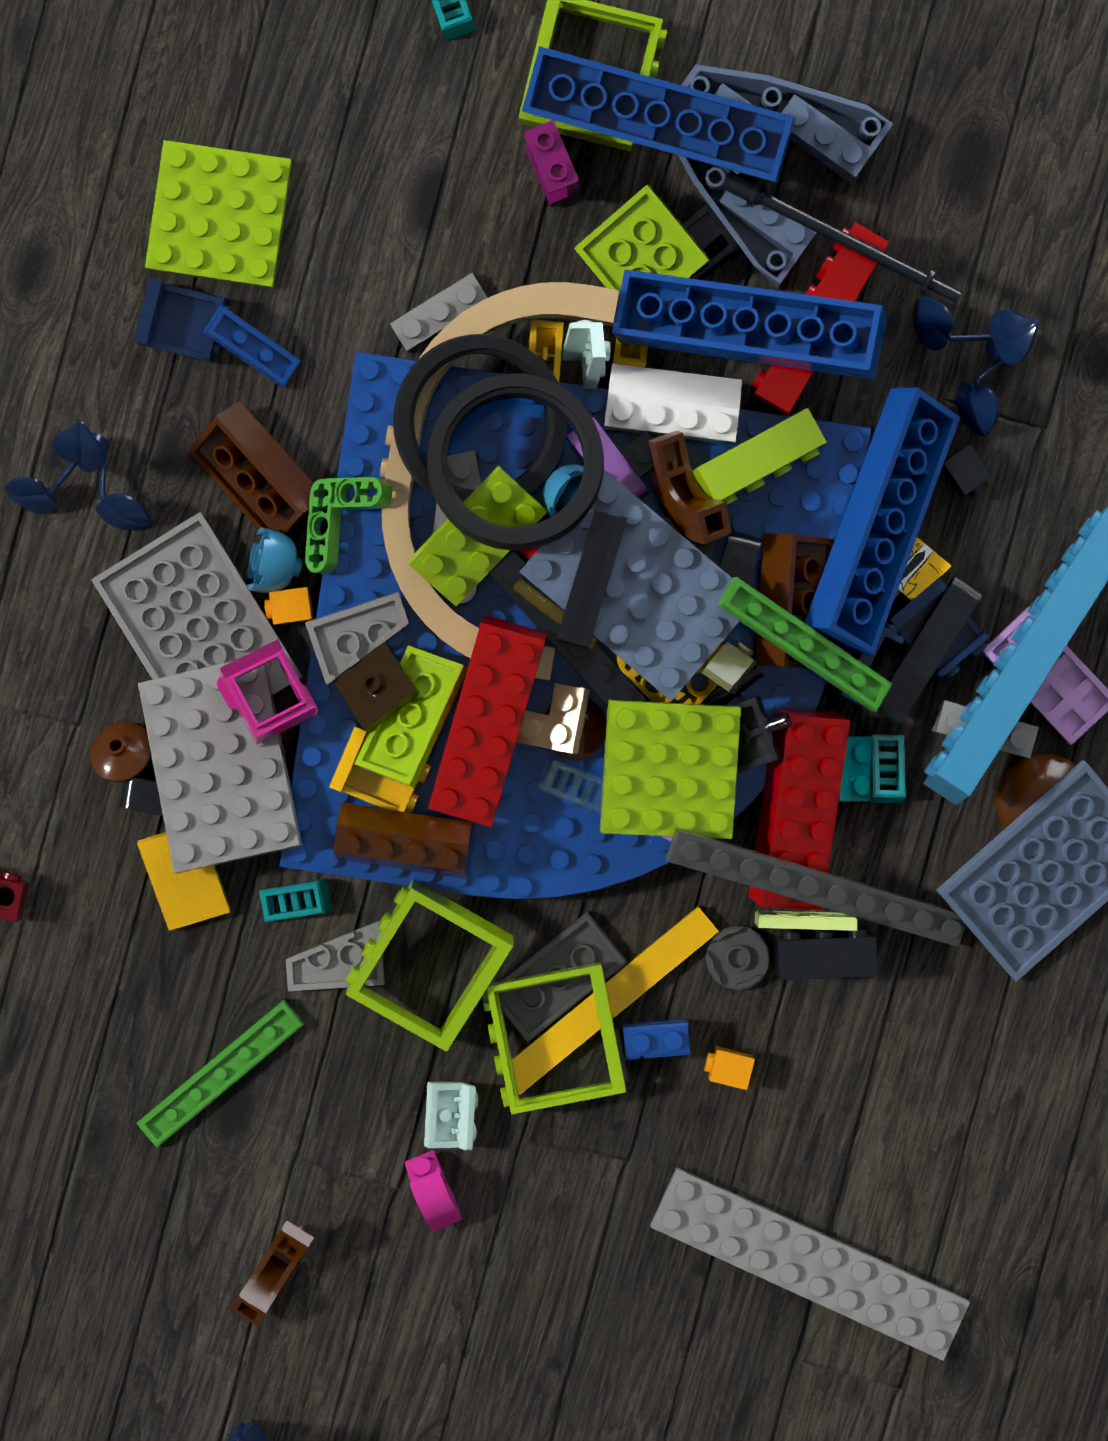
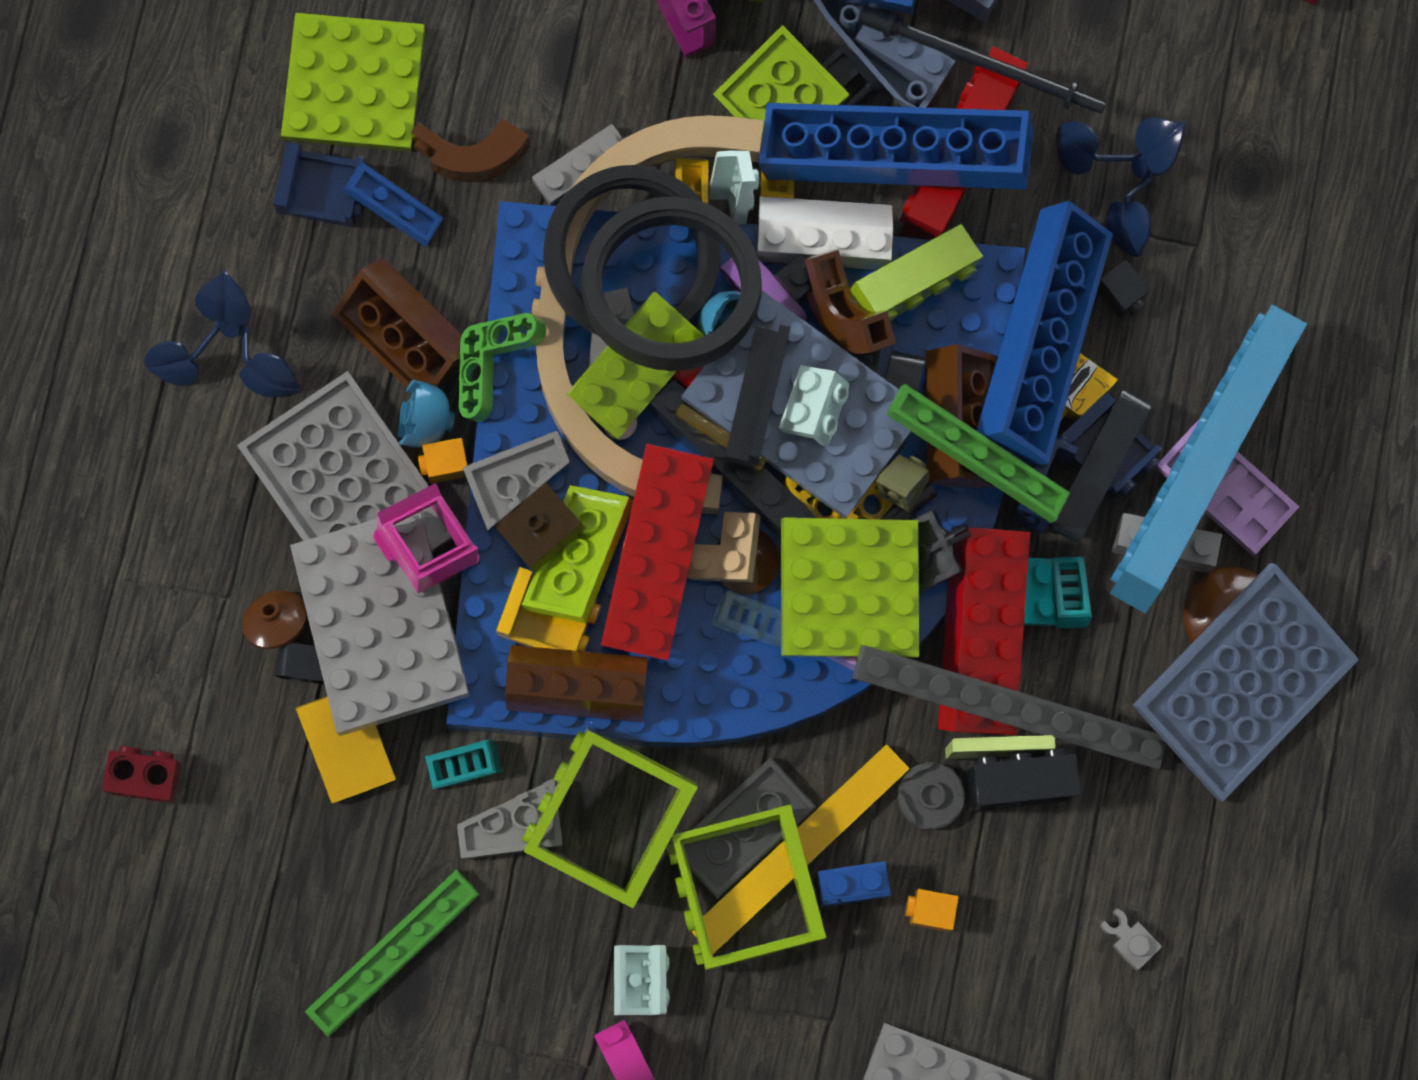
camera: 10 degrees left, 10 degrees down
none -> reddish brown arch [411,118,530,182]
none -> light aqua bracket [779,365,849,446]
none -> light grey plate [1100,909,1162,971]

